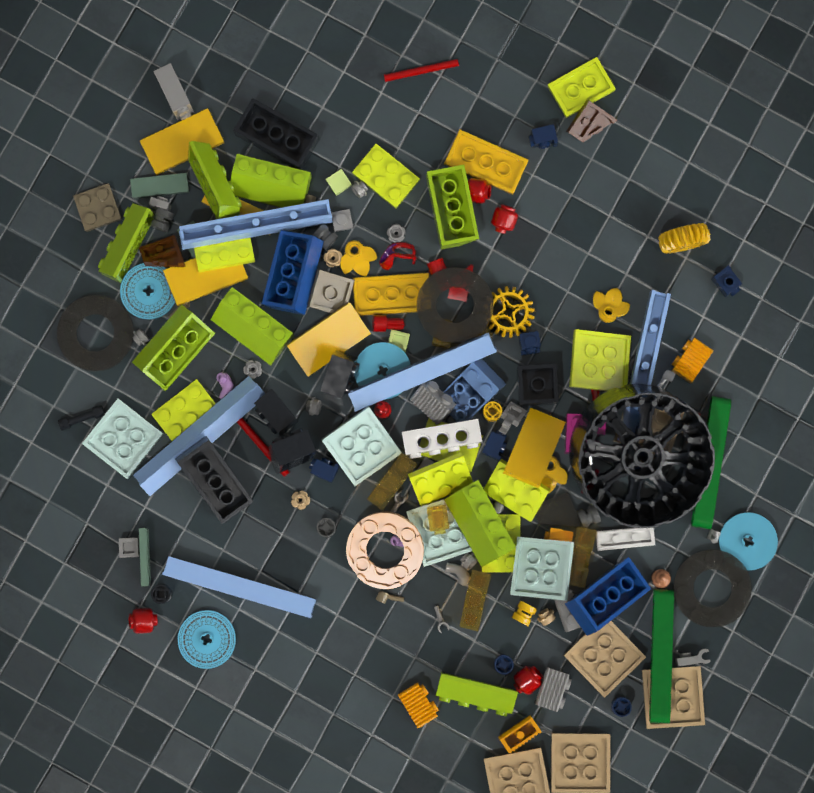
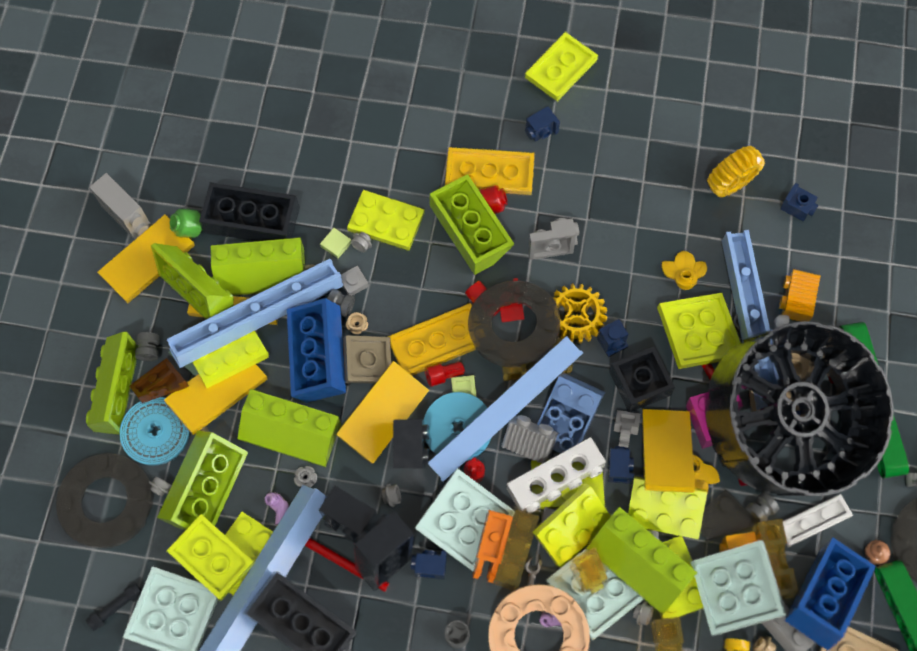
camera: 20 degrees left, 15 degrees down
dark tan plate [73,183,122,232] -> none
sand green tile [130,173,189,199] -> none
light grey plate [149,196,171,212] -> none
tan plate [291,491,310,510] -> none
yellow plate [340,240,377,277] -> none
red piece [379,242,416,270] -> none
red bar [384,59,459,82] -> none
light grey plate [387,224,406,243] -> none
light grey arm [445,563,470,586] -> none
yellow wheel [483,401,502,422] -> none
red head [491,204,518,234] -> none
wing [566,100,617,142] -> none
none -> neon yellow plate [167,514,255,601]
none -> bright green head [170,209,203,238]
none -> orange hinge [472,510,513,583]
none -> light grey plate [528,218,579,260]

